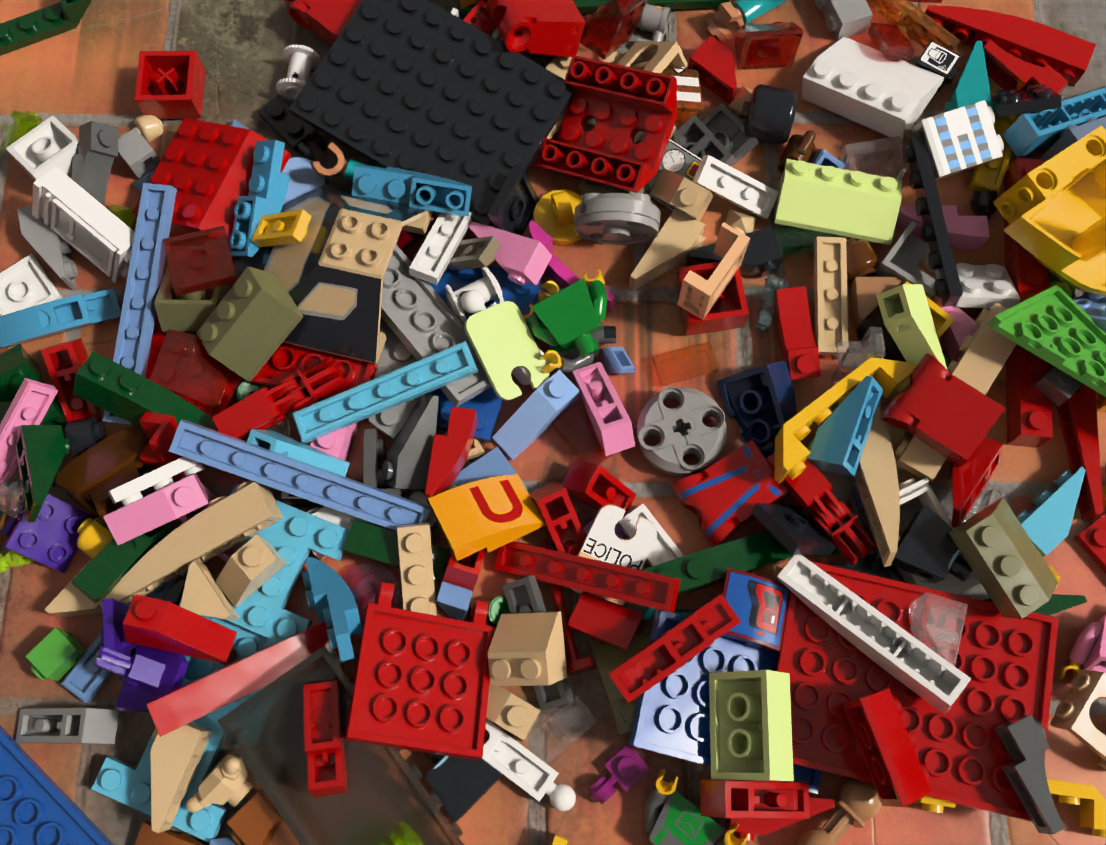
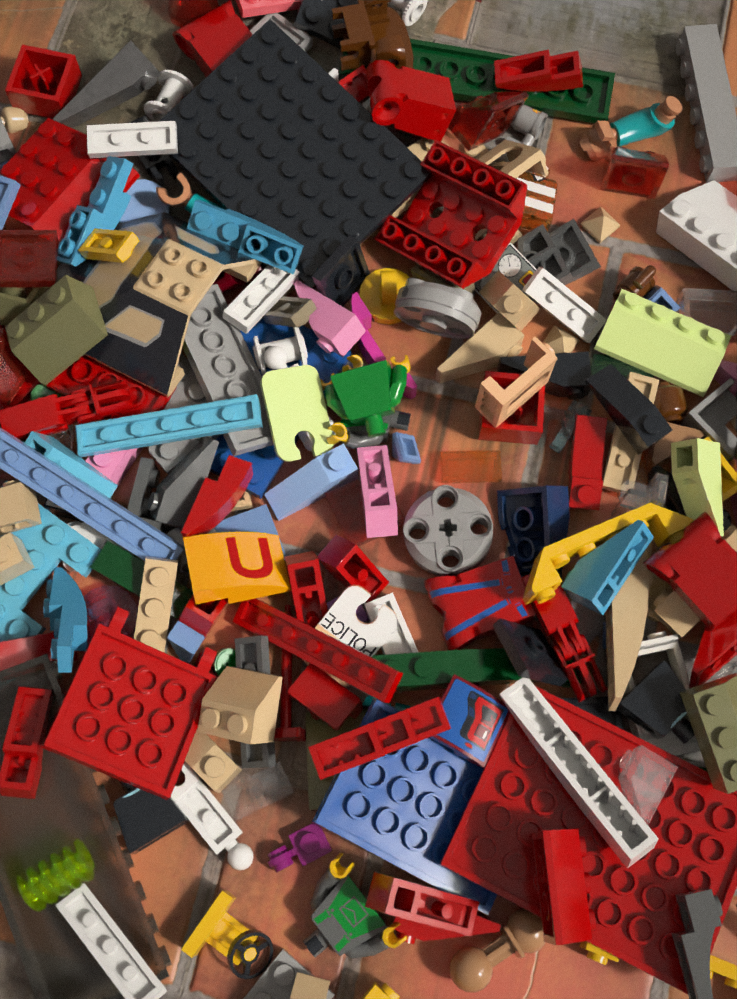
camera: 10 degrees right, 0 degrees up
red slope [687,36,737,104] -> none
yellowish green slope [709,670,794,781] -> none
black head [740,84,798,145] -> none
none -> flat silver wedge [53,40,161,128]
none -> white plate [87,121,178,158]
none -> black slope [585,364,673,455]

